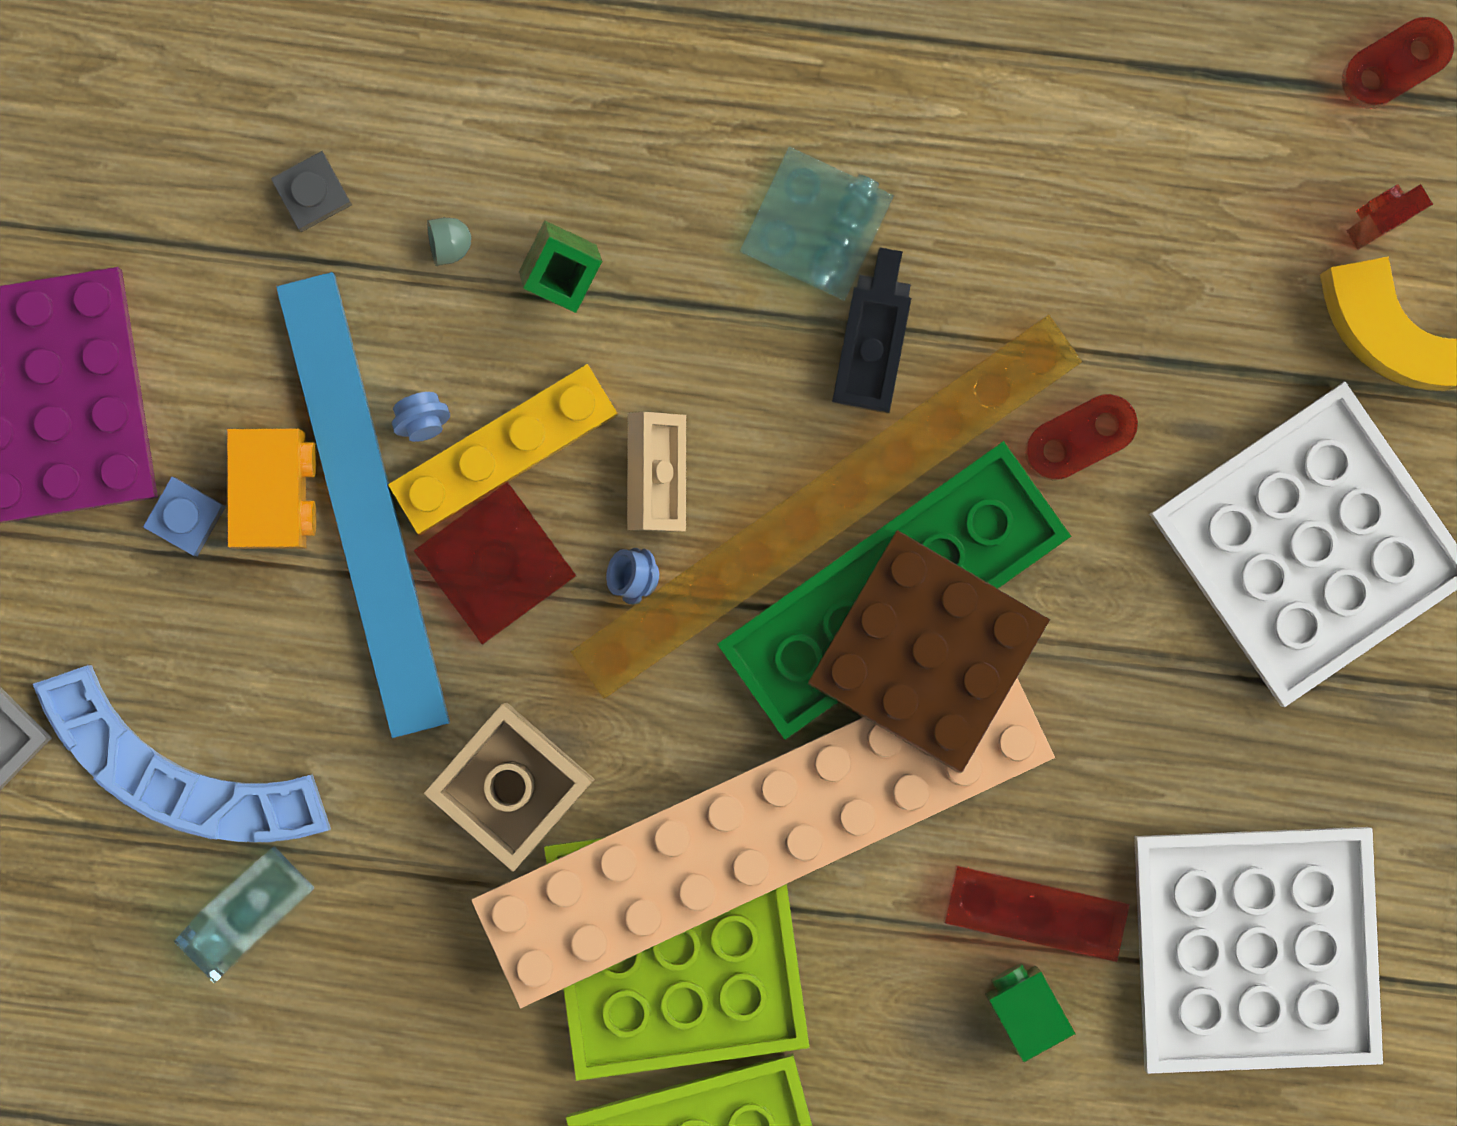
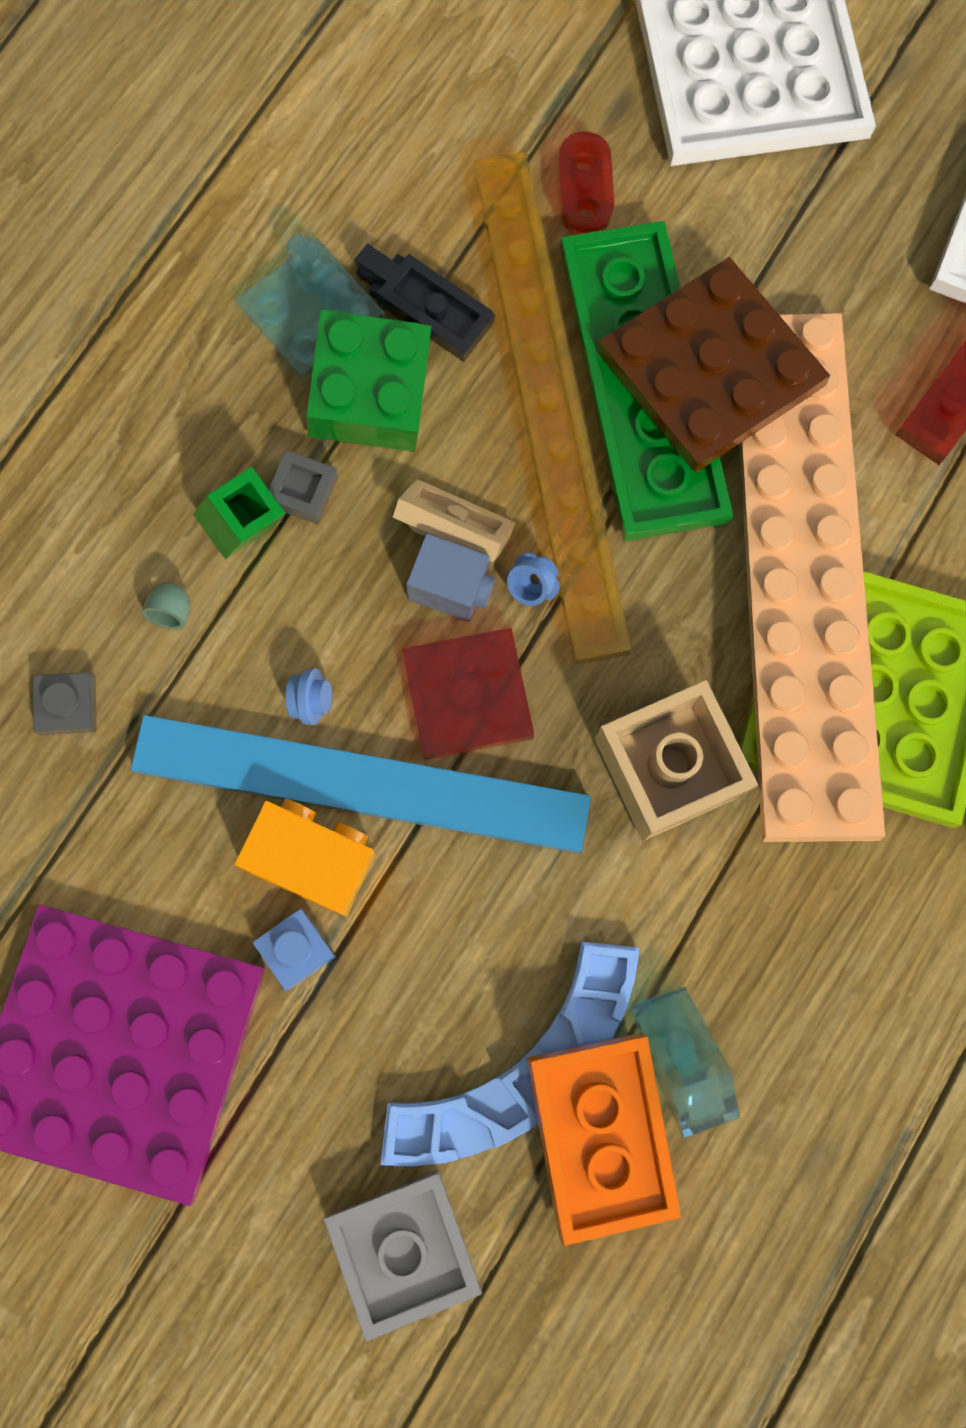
camera: 70 degrees left, 10 degrees down
yellow plate [388,364,618,535] -> none
none -> dark grey plate [269,450,338,524]
none -> green brick [307,309,432,452]
none -> sand blue brick [407,533,496,622]
none -> orange plate [526,1033,681,1246]

